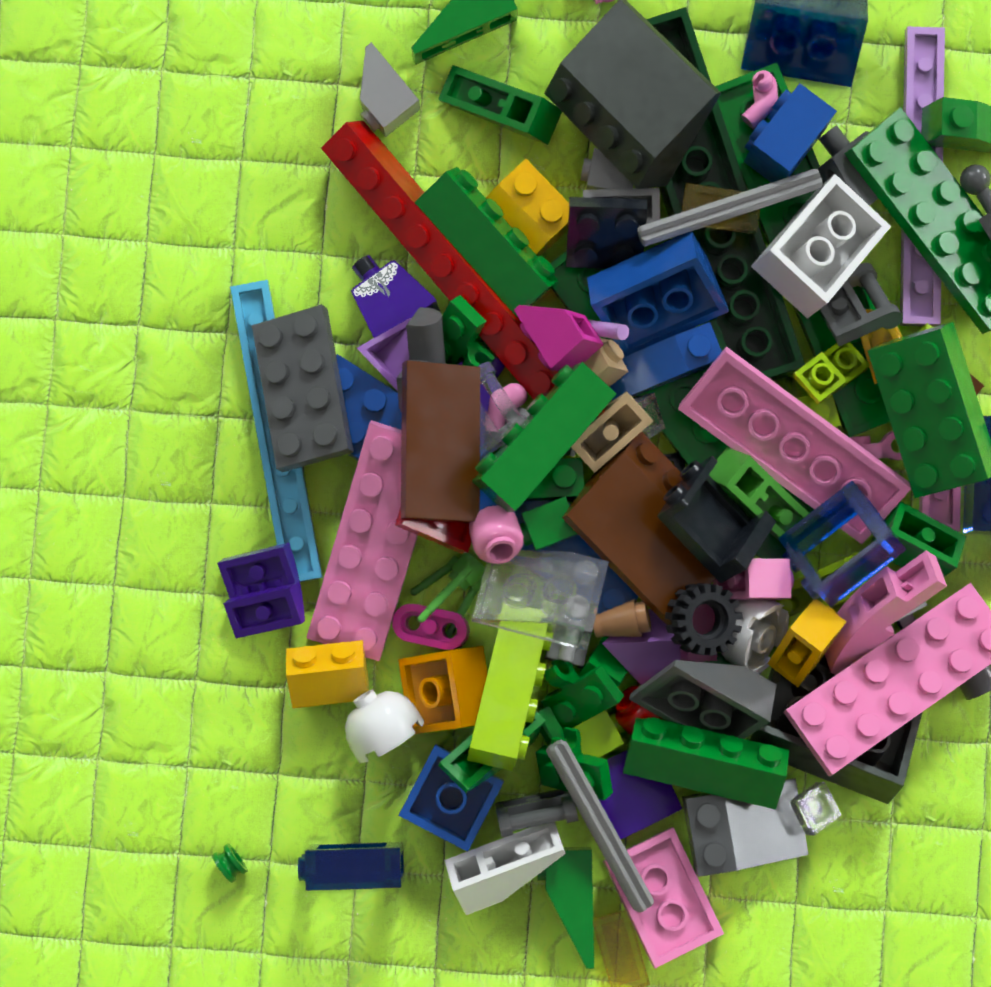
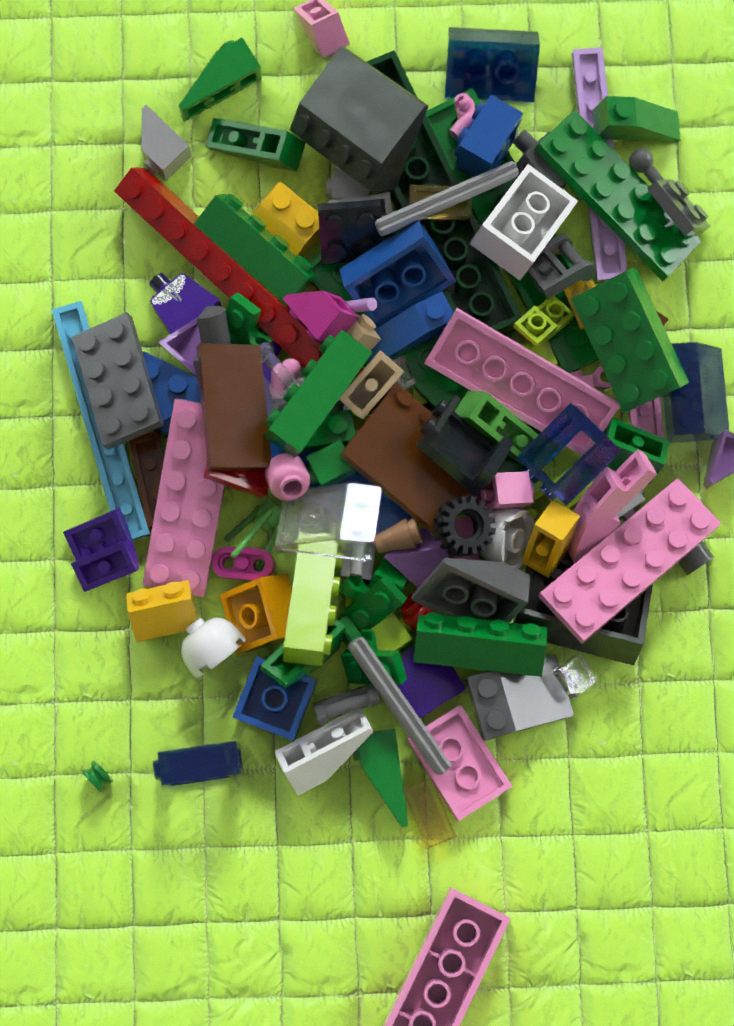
camera: 10 degrees left, 5 degrees down
none -> reddish brown plate [129,430,165,529]

